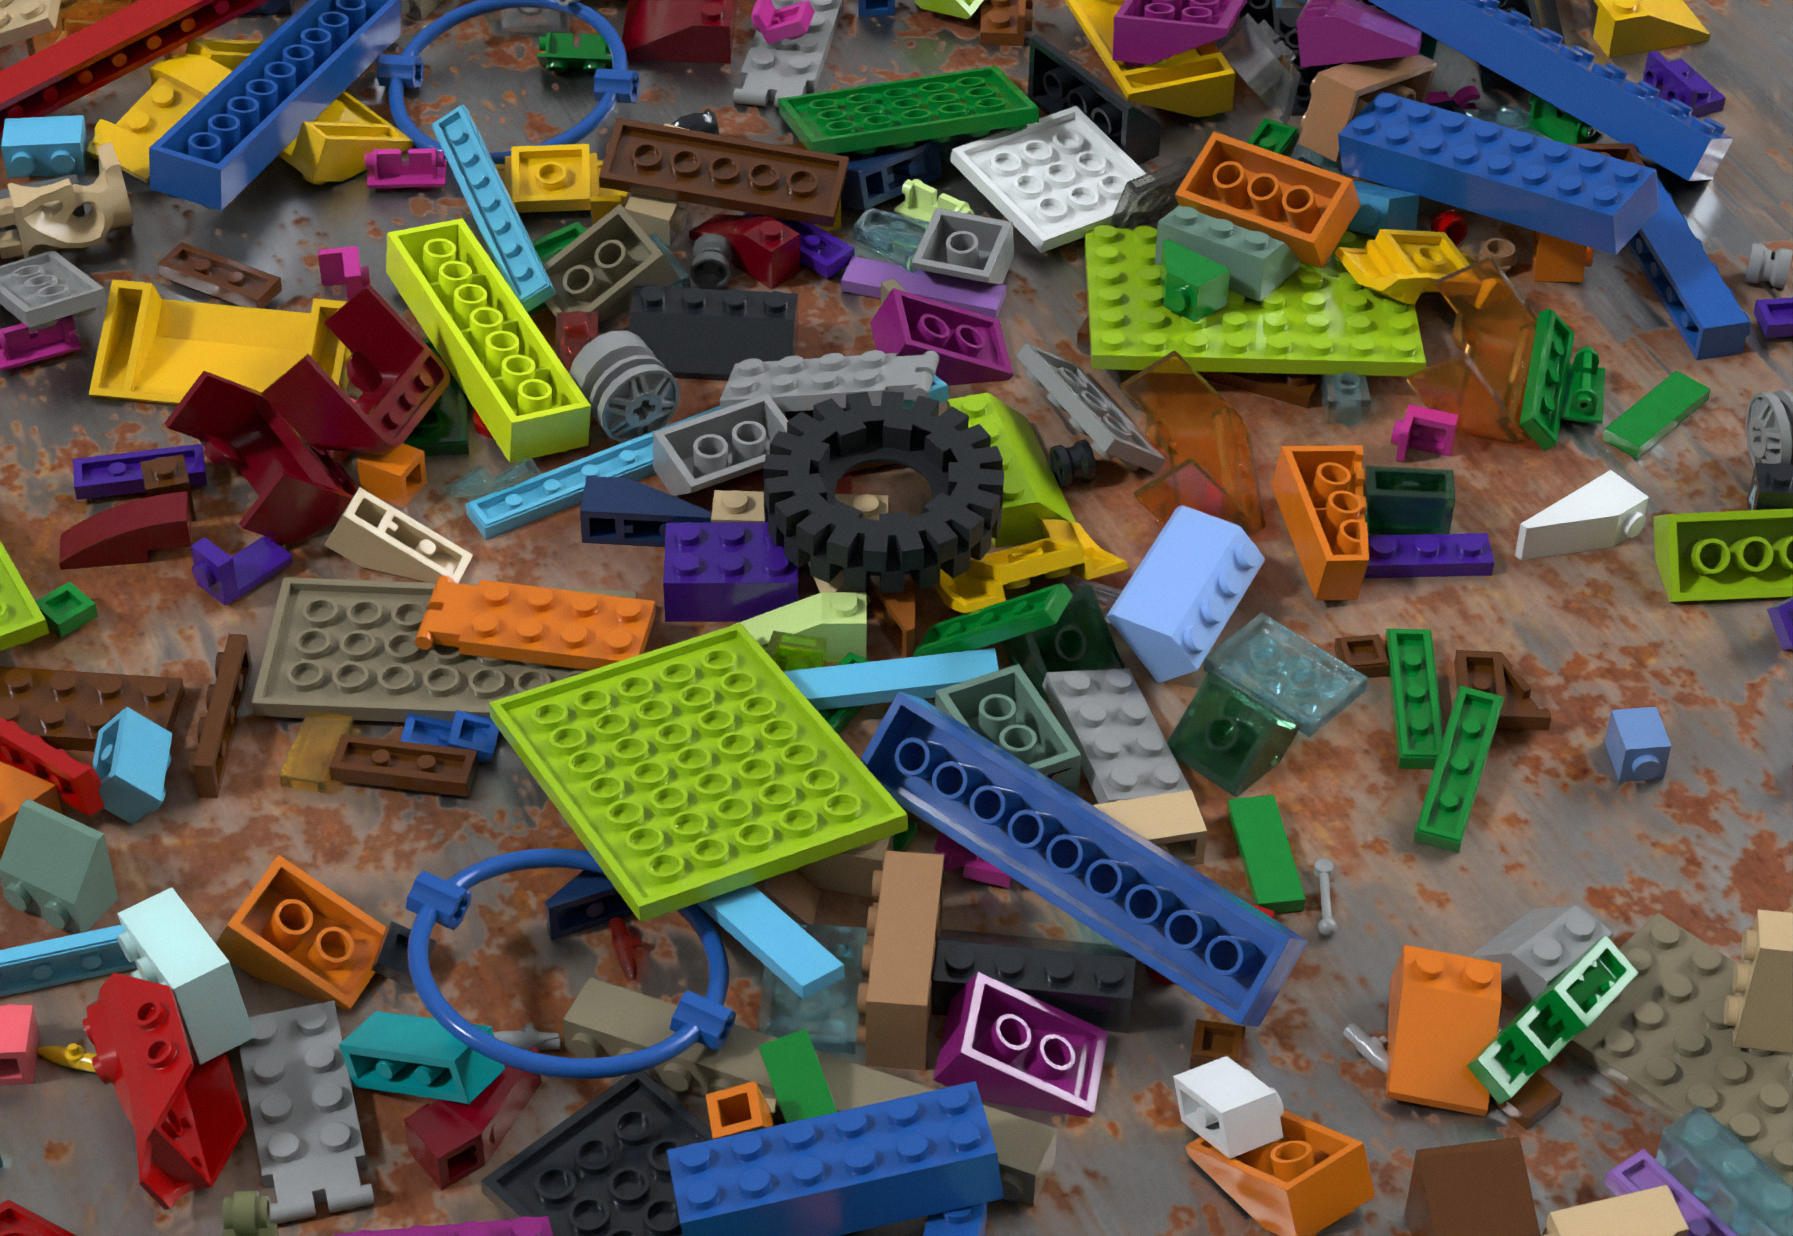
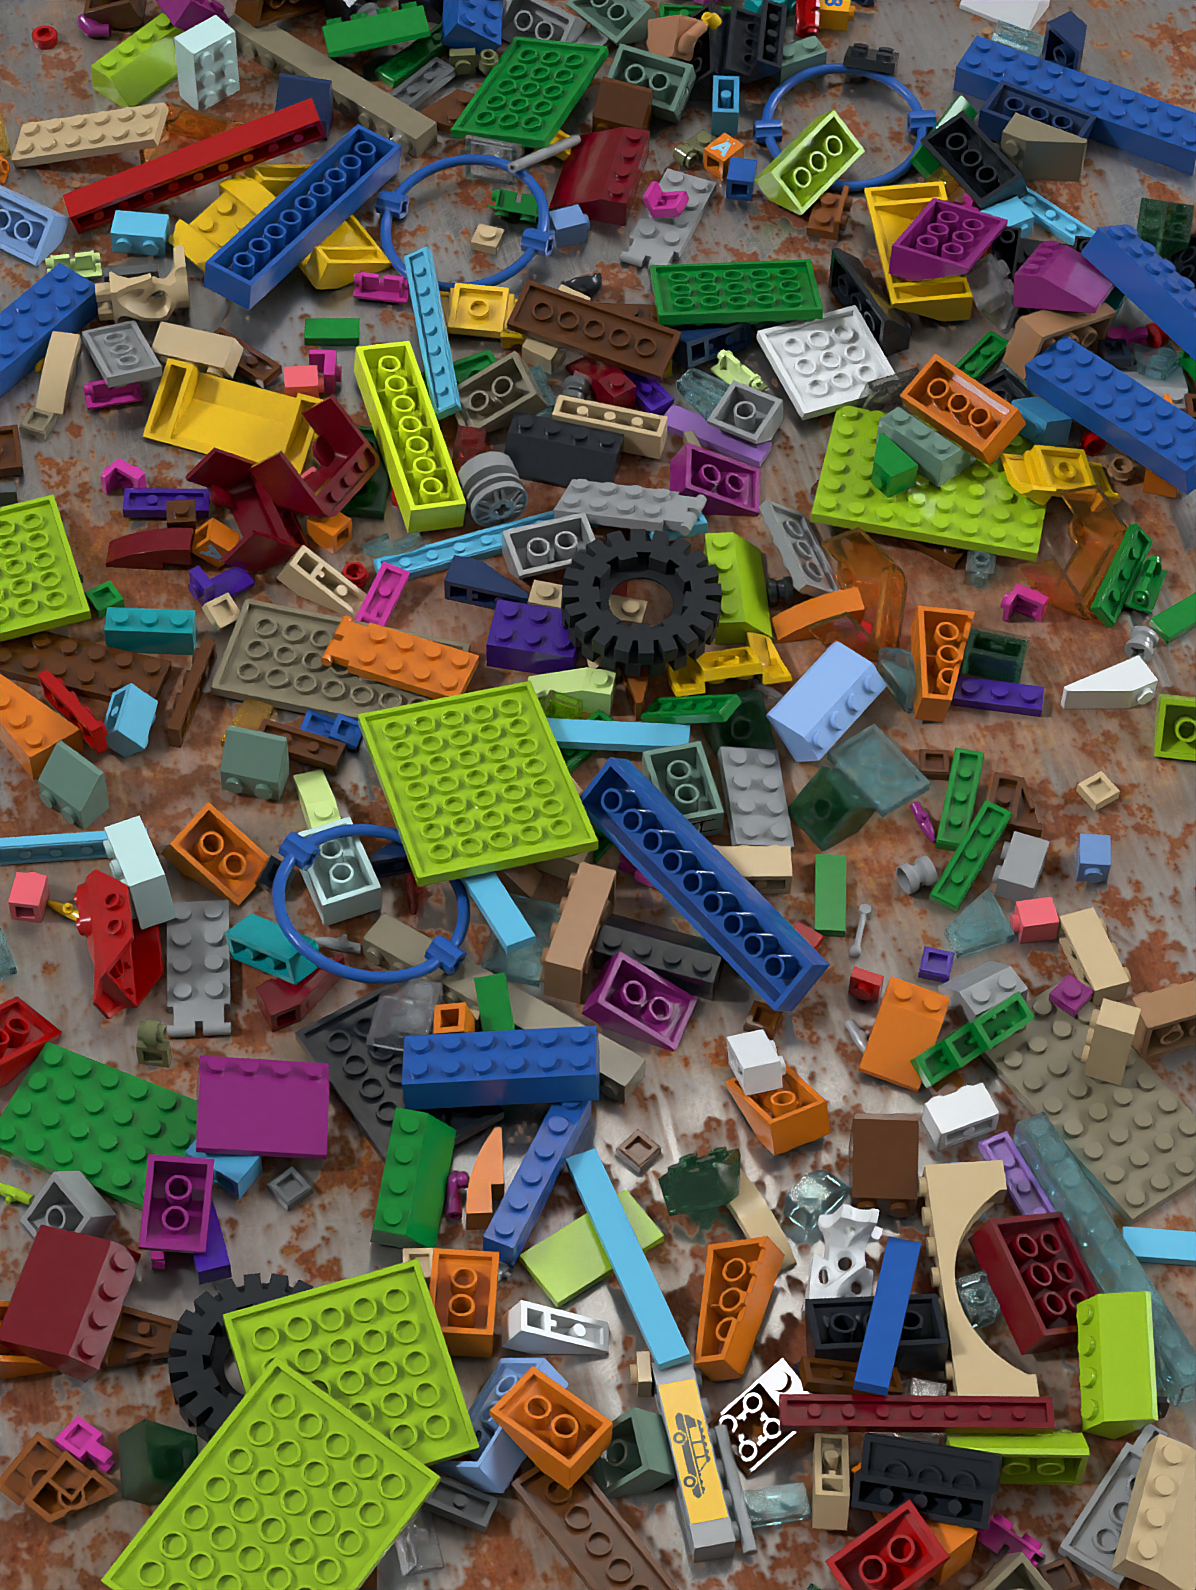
camera: 10 degrees right, 10 degrees up
none -> dark pink bracket [100,458,147,495]
none -> teal brick [104,607,198,655]
none -> tan brick [151,321,244,379]
none -> orange brick [191,518,240,568]
none -> tan plate [202,592,240,632]
none -> sand green slope [220,725,290,801]
none -> coral brick [284,365,324,398]
none -> yellowish green slope [293,769,341,829]
none -> light aqua brick [298,817,382,926]
none -> green tile [304,318,360,345]
none -> red plate [341,562,369,588]
none -> dark pink hinge [355,561,410,627]
none -> clear slope [366,978,443,1051]
none -> tan plate [471,223,505,255]
none -> medium blue brick [548,204,590,249]
none -> tan brick [552,394,668,459]
none -> orange slope [771,587,865,644]
none -> red plate [848,966,884,1003]
none -> clear light blue slope [877,647,916,714]
none -> light grey wheel [896,855,937,894]
none -> magenta helmet [909,801,936,843]
none -> dark purple tile [918,946,955,983]
none -> white brick [922,1083,1000,1150]
none -> clear light blue wing [945,888,1015,958]
none -> light grey brick [992,831,1050,902]
none -> coral brick [1009,897,1059,944]
none -> magenta plate [1048,974,1093,1018]
none -> tan brick [1056,907,1131,1007]
none -> tan plate [1076,771,1120,811]
none -> light grey wheel [1124,626,1159,663]
none -> red tile [1146,322,1169,350]

